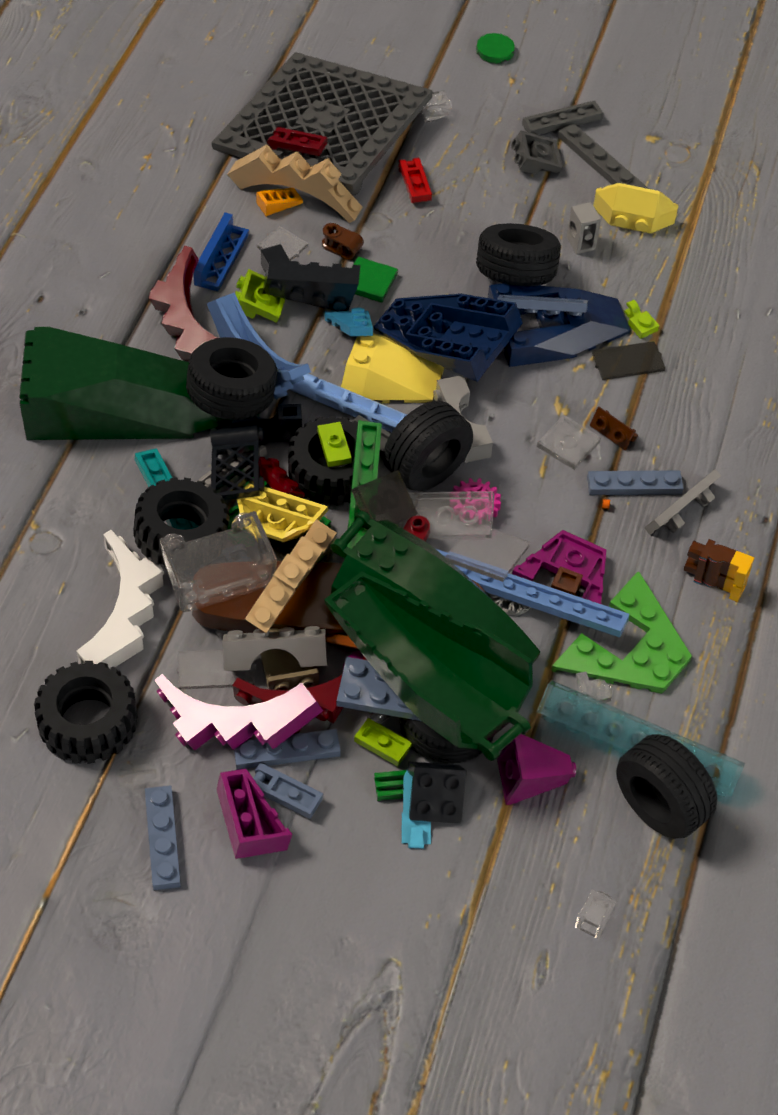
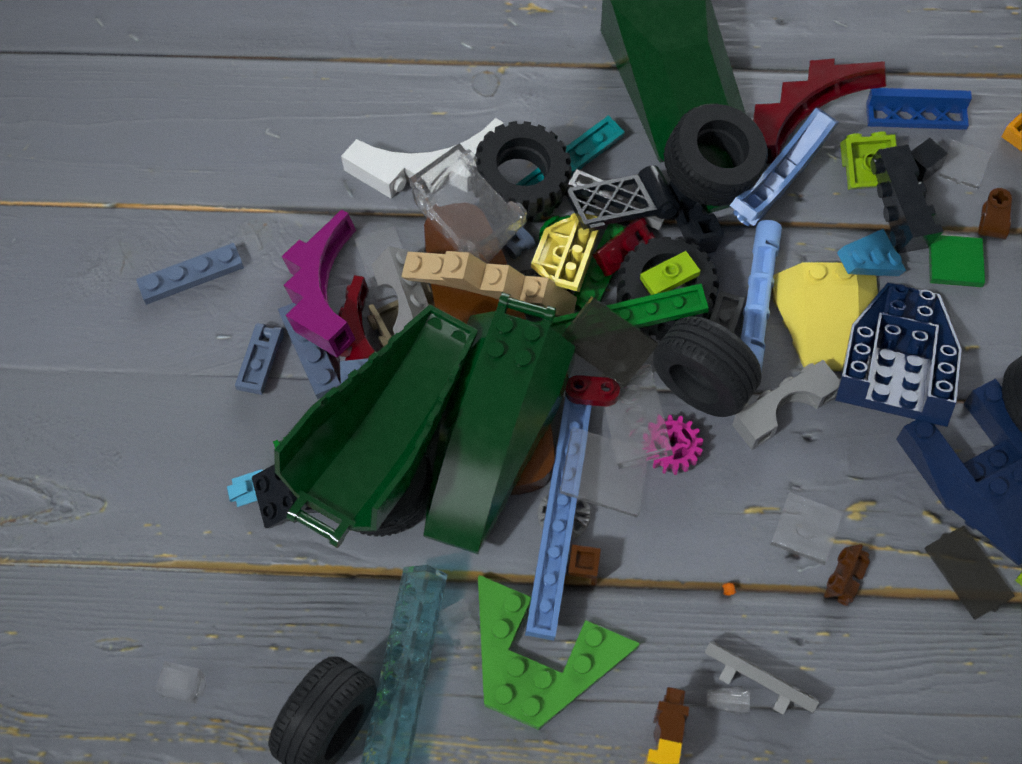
camera: 80 degrees right, 10 degrees up
black tyre [34,661,138,764] -> none
magenta wedge [216,769,292,859] -> none
sand blue plate [497,295,588,316] -> none
magenta slope [497,734,576,805] -> none
magenta wing [512,530,607,604] -> none
sand blue plate [587,470,684,495] -> none
none -> clear cone [707,685,751,716]

